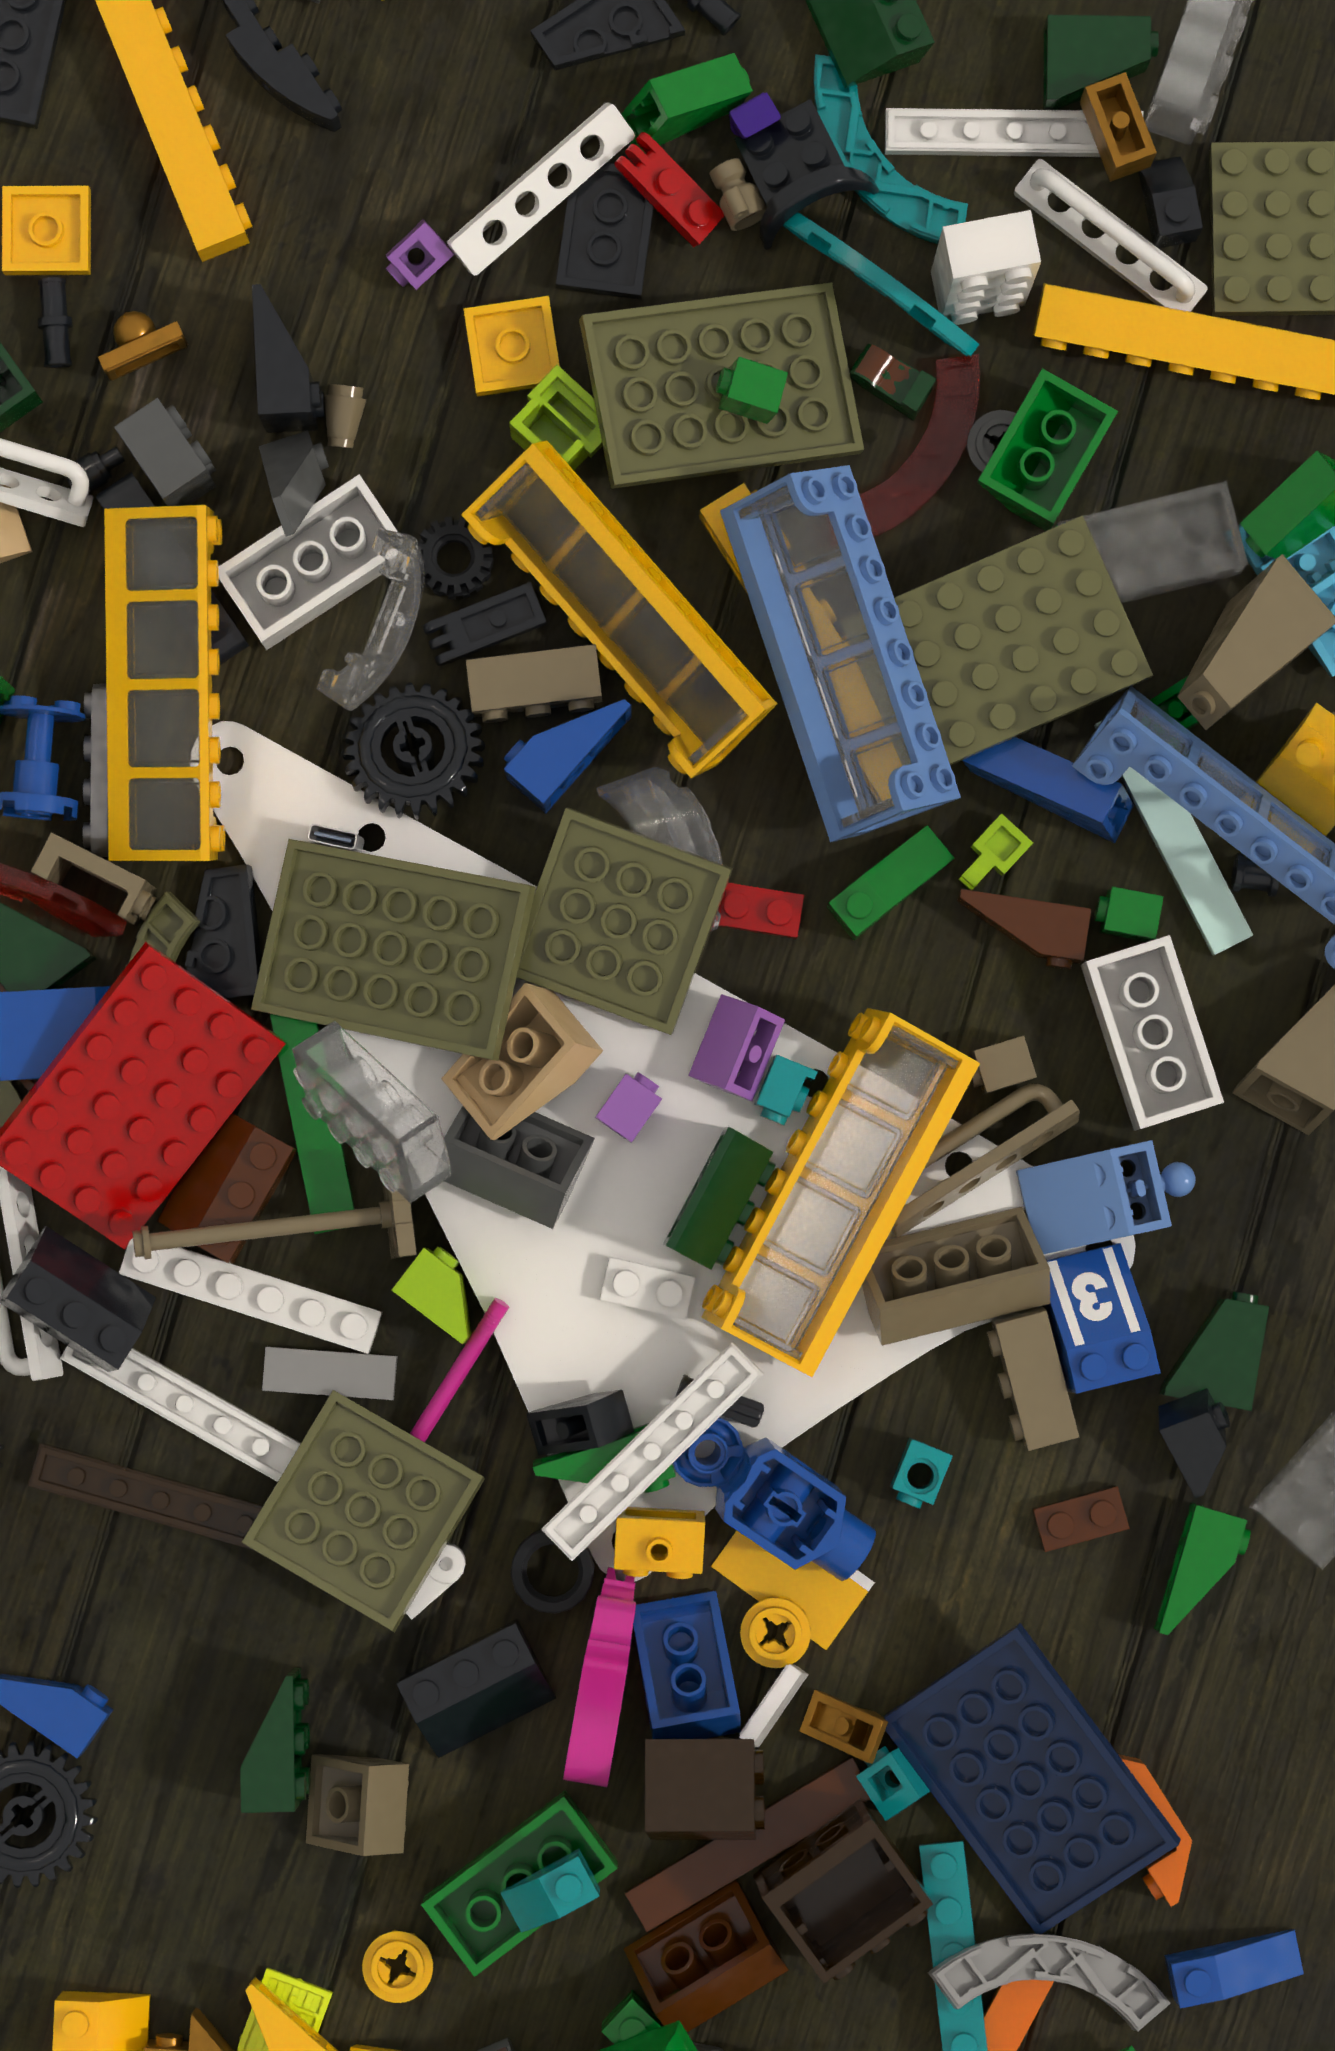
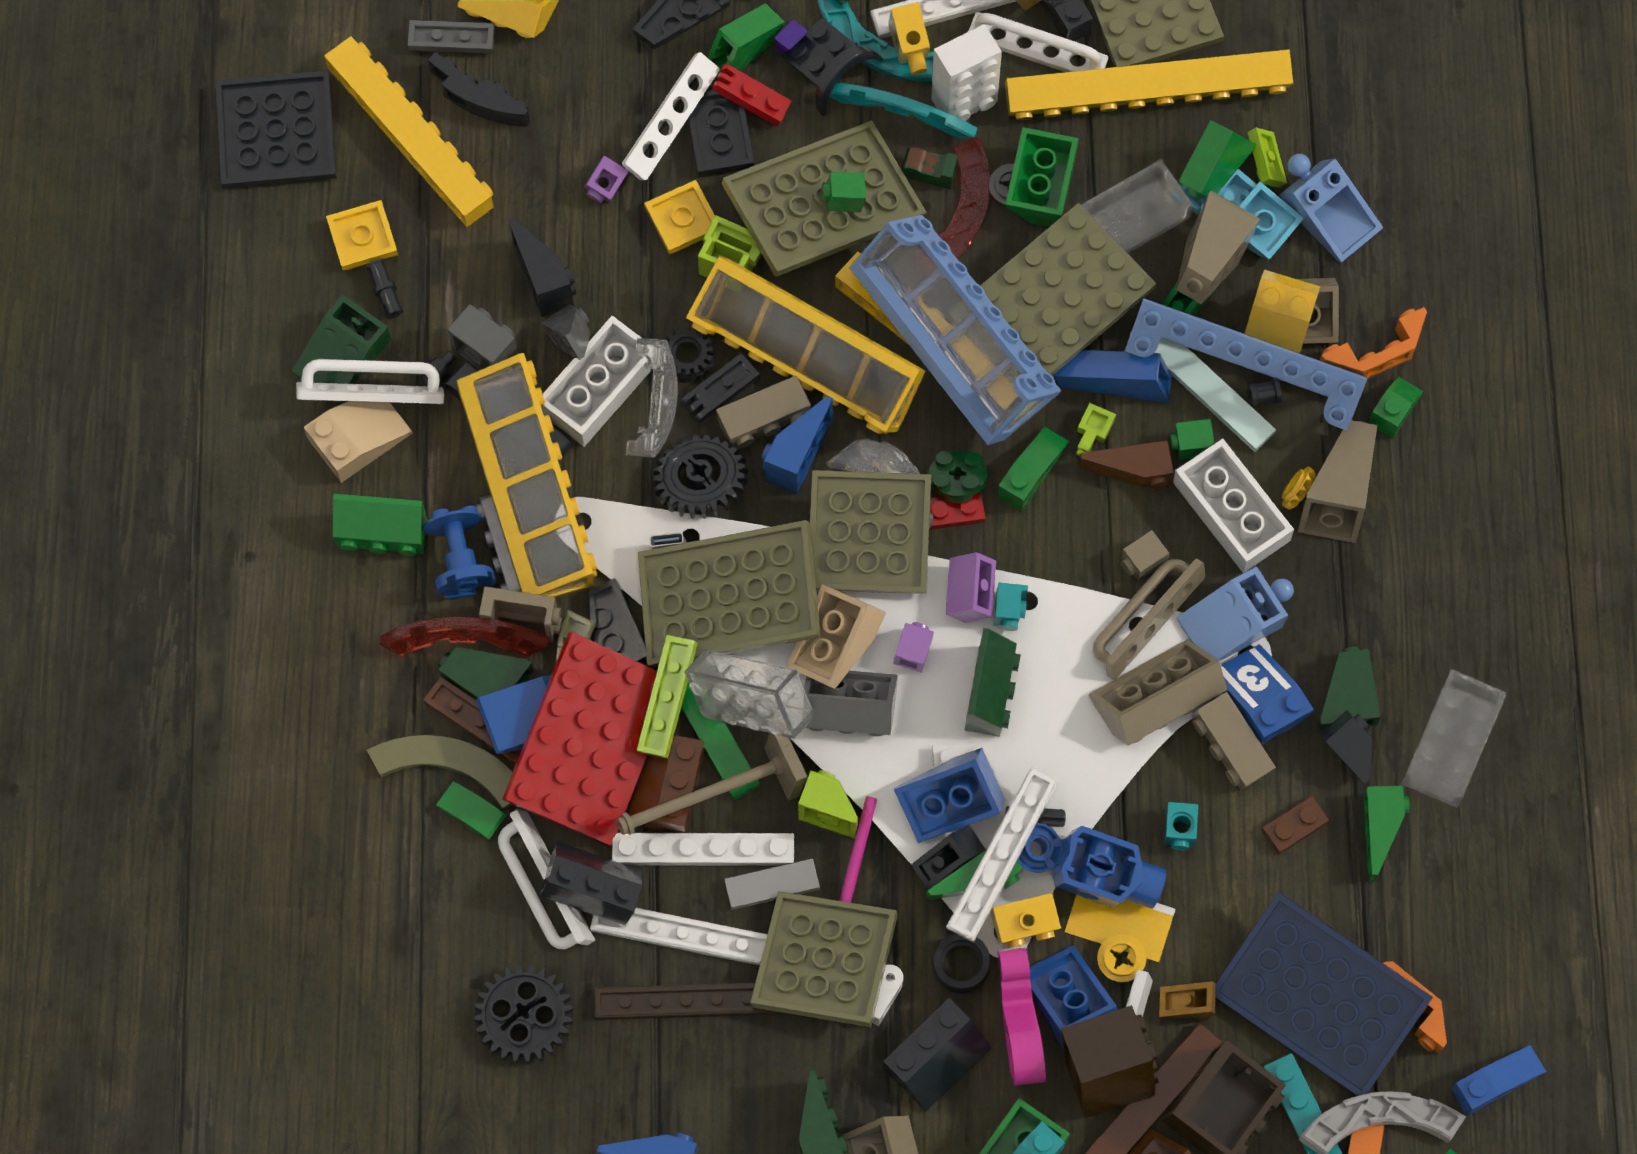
camera: 15 degrees left, 15 degrees down
pearl gold tile [98,311,188,381] -> none
dark tan cone [324,384,367,448] -> none
window [701,1008,980,1377] -> none
dark tan piece [709,158,767,231] -> none
teal brick [856,1746,930,1821] -> none
none -> lime plate [637,635,698,759]
none -> yellow torso [888,2,930,75]
none -> blue slope [894,748,1006,843]
none -> dark green plate [928,451,987,503]
none -> yellow gear [1282,466,1316,510]

